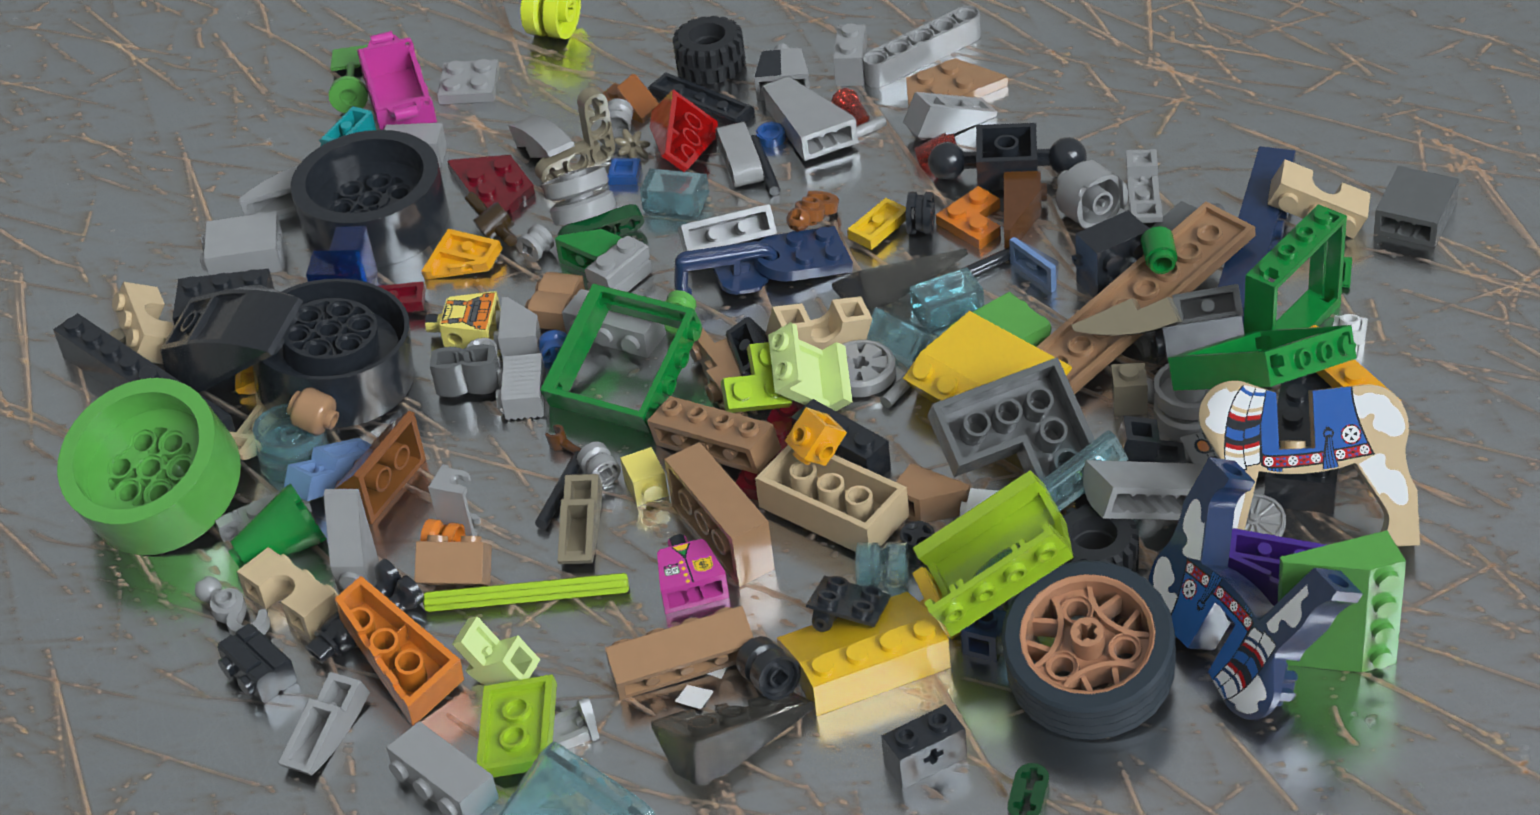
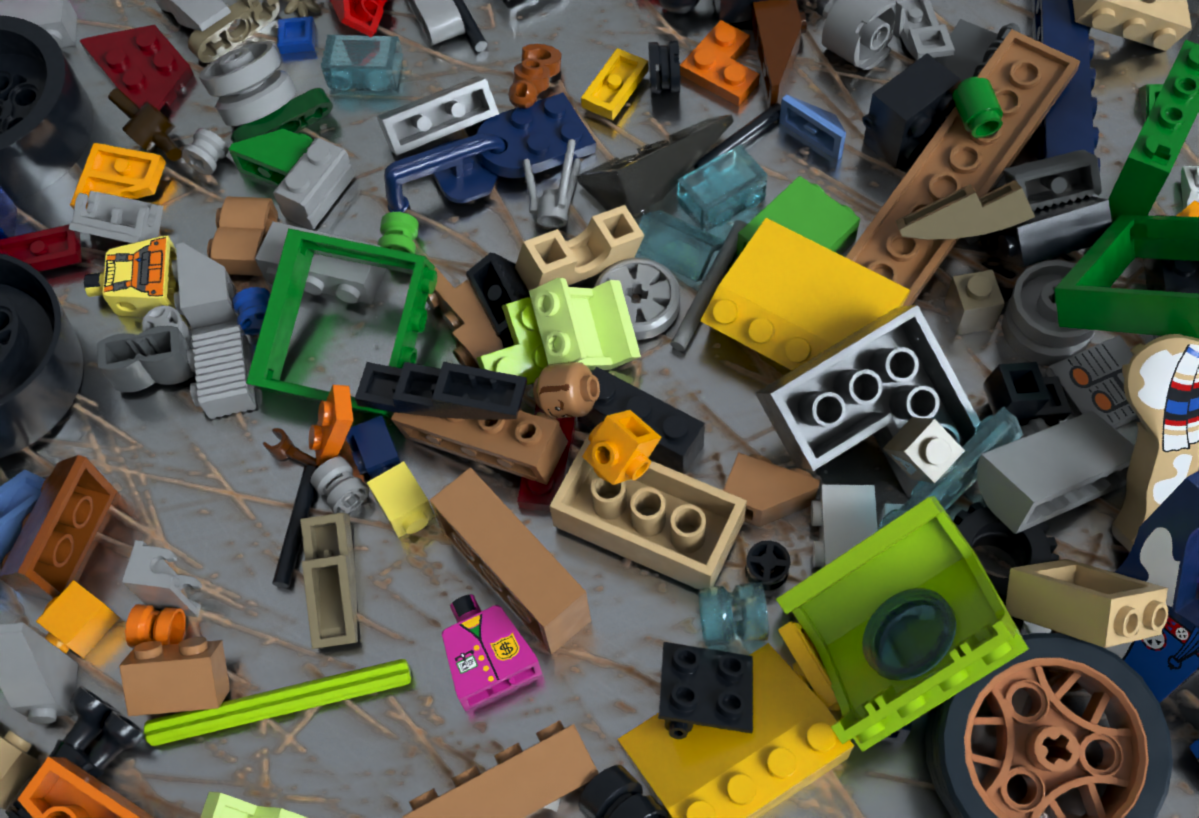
camera: 10 degrees left, 20 degrees up
none -> light orange brick [36,580,120,659]
none -> light grey hinge [69,191,164,243]
none -> orange plate [309,385,353,466]
none -> dark blue brick [346,415,401,480]
none -> black slope [355,362,527,420]
none -> light grey plant [523,139,581,228]
none -> medium nougat head [533,362,600,419]
none -> brick [883,417,965,484]
none -> tan window [1006,559,1168,648]

